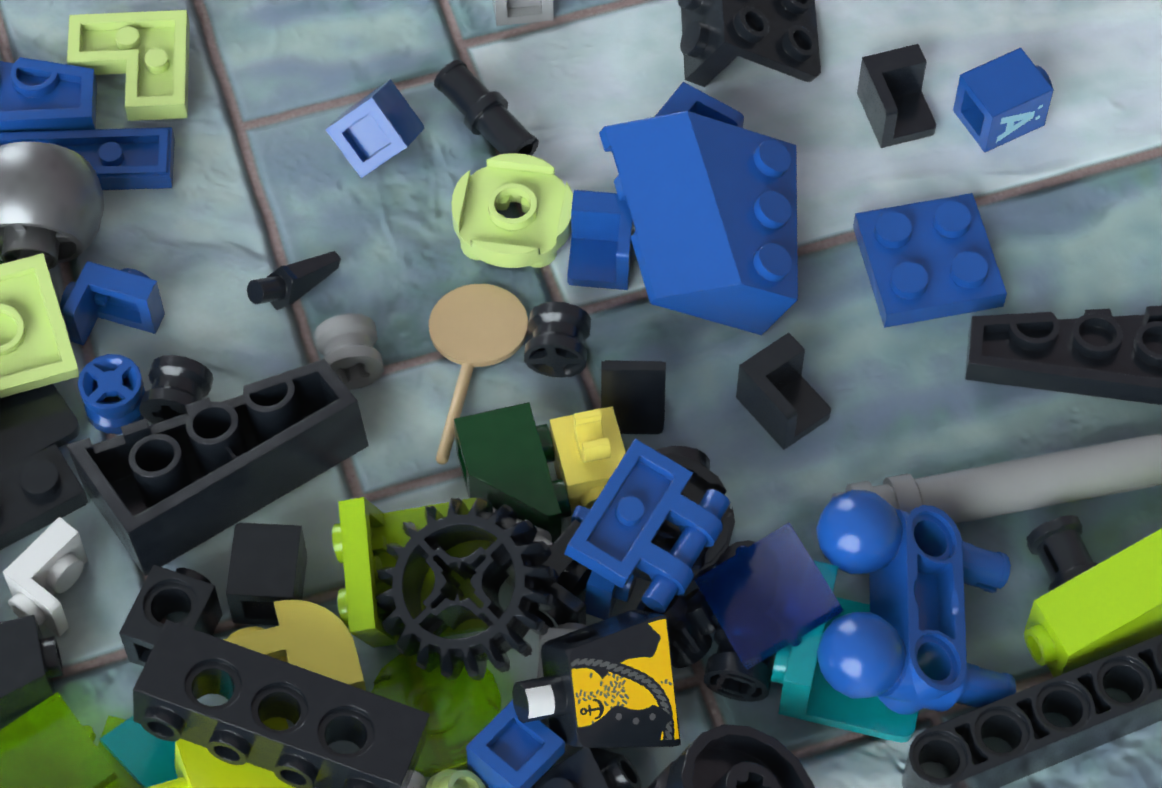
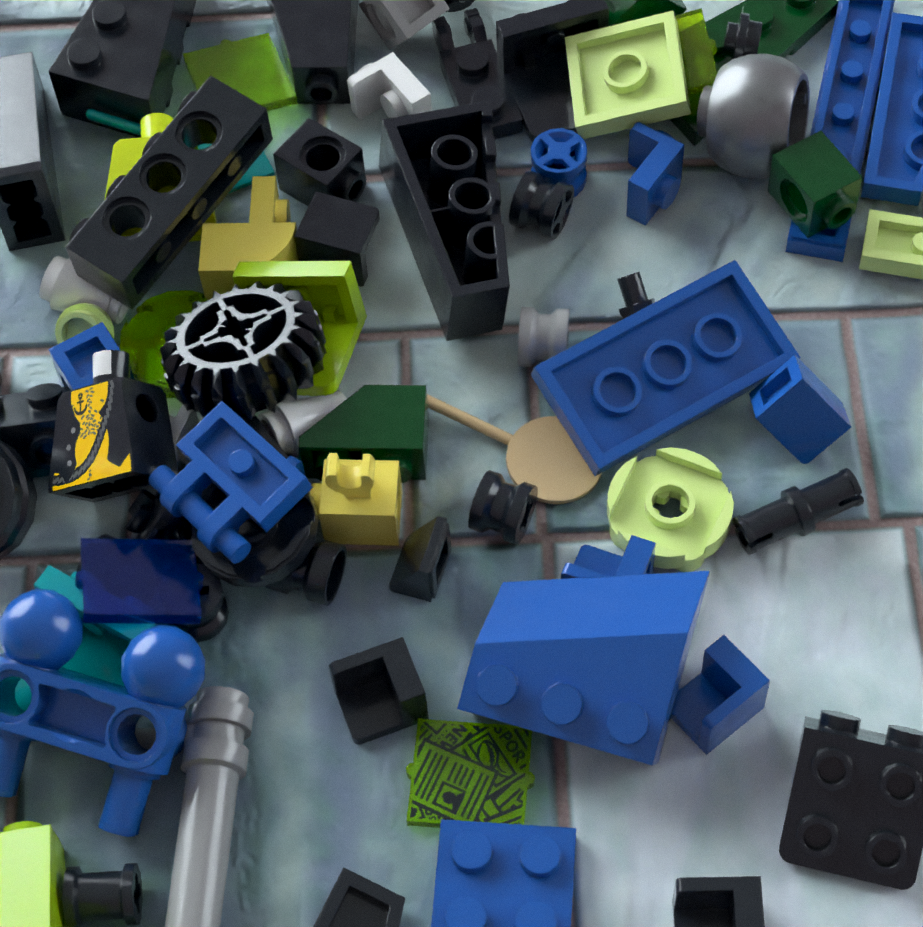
camera: 110 degrees right, 0 degrees up
none -> clear neon green piece [406,718,535,828]
none -> blue plate [531,260,801,476]
none -> dark green brick [768,130,863,238]

